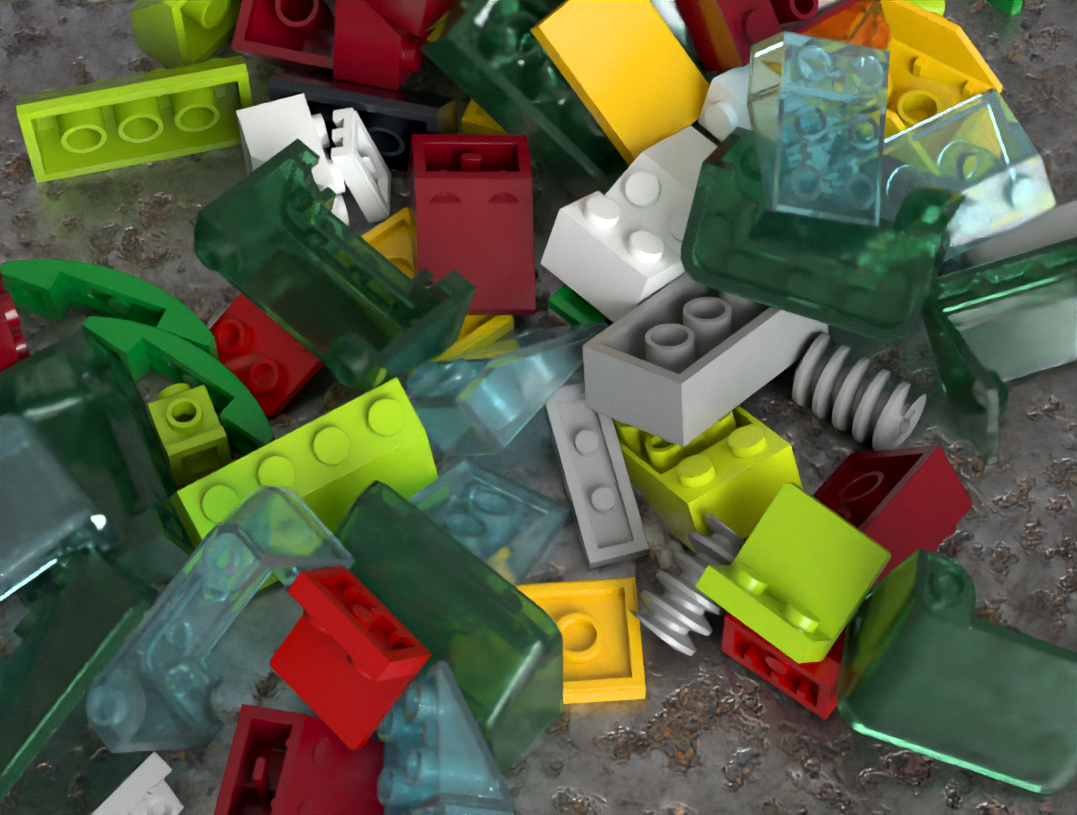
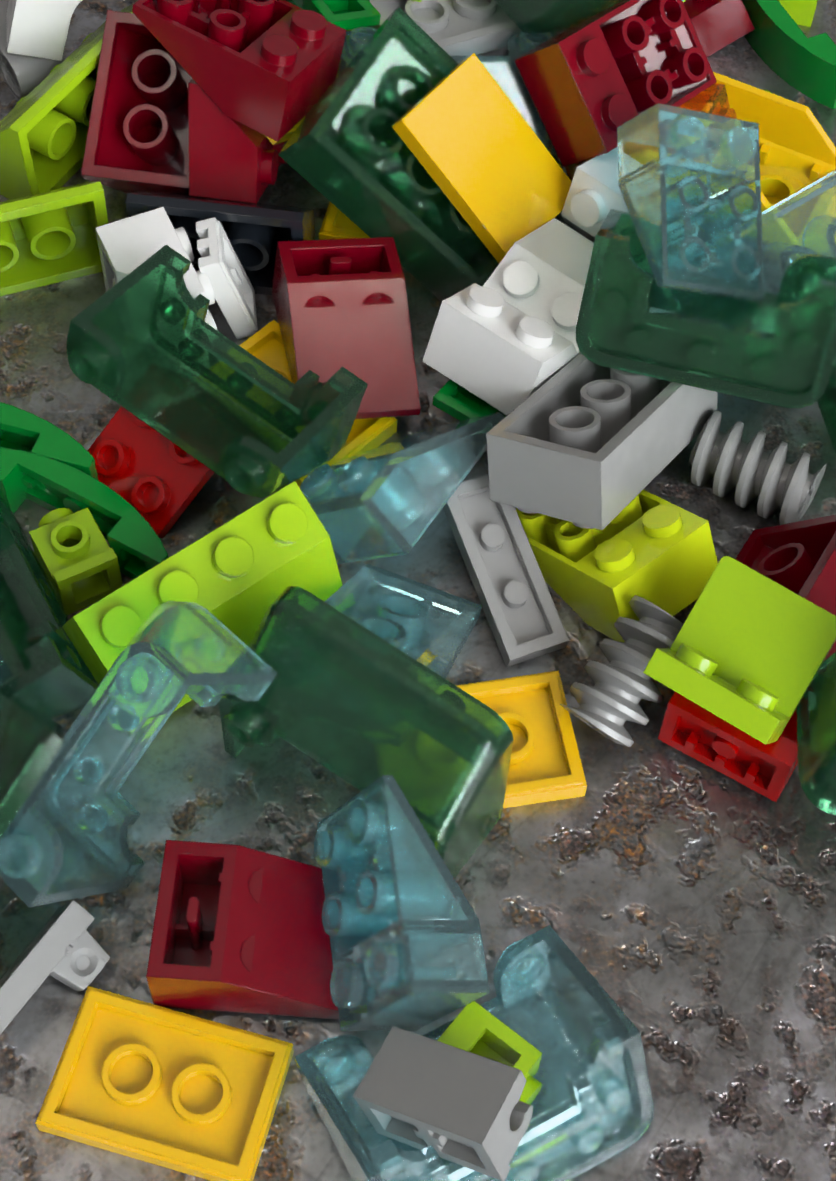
camera: 10 degrees left, 0 degrees up
red bracket [270,566,432,750] -> none

